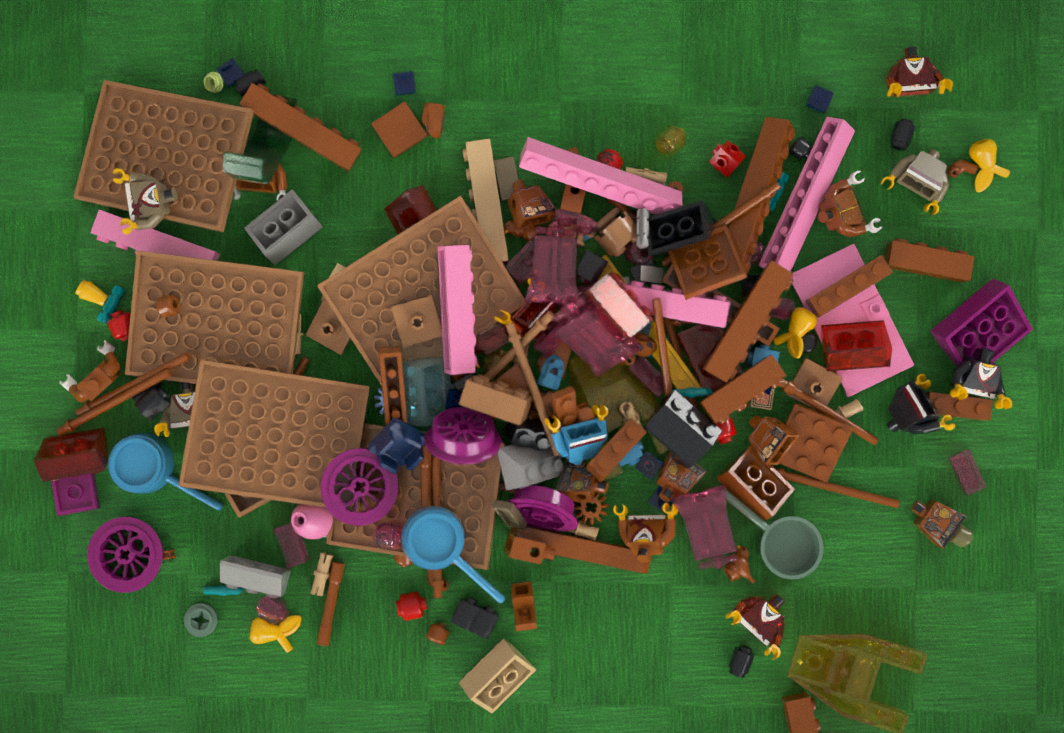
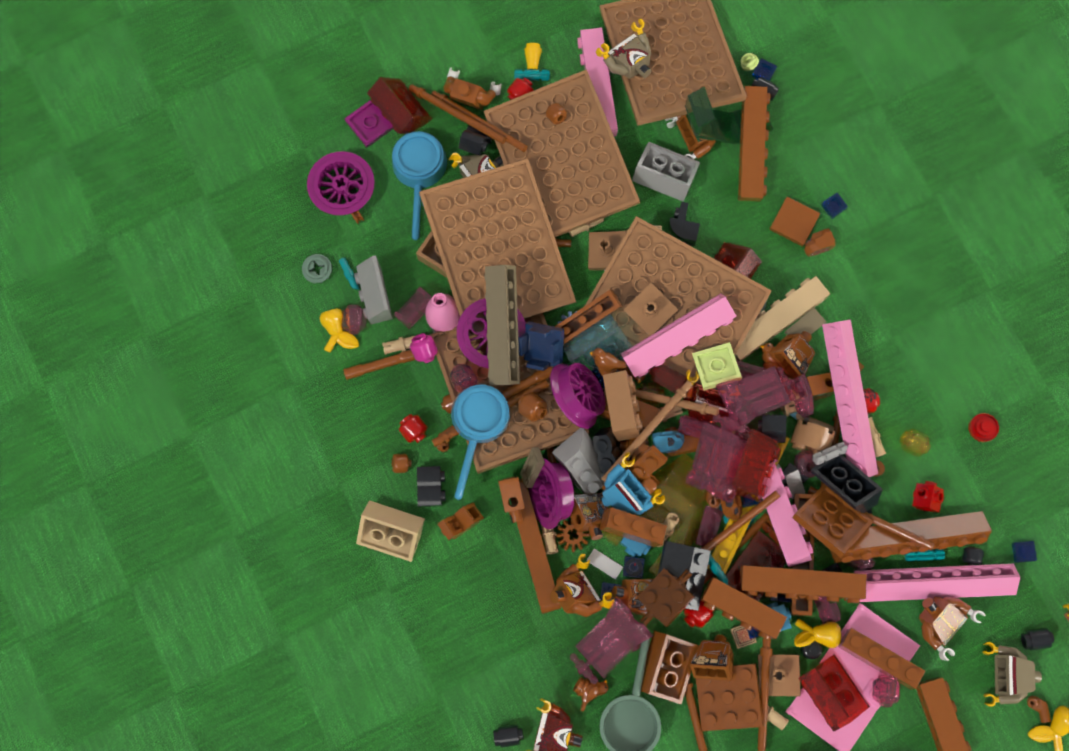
camera: 60 degrees right, 10 degrees down
none -> dark pink head [410,333,438,363]
none -> dark tan brick [484,265,520,385]
none -> dark orange head [518,393,547,422]
none -> white sticker [587,549,623,579]
none -> dark orange animal [590,348,626,376]
none -> reddish brown plate [637,568,695,627]
none -> black brick [668,201,700,247]
none -> yellowish green plate [692,342,742,391]
none -> clear pink head [872,674,900,707]
none -> red plate [968,413,999,442]

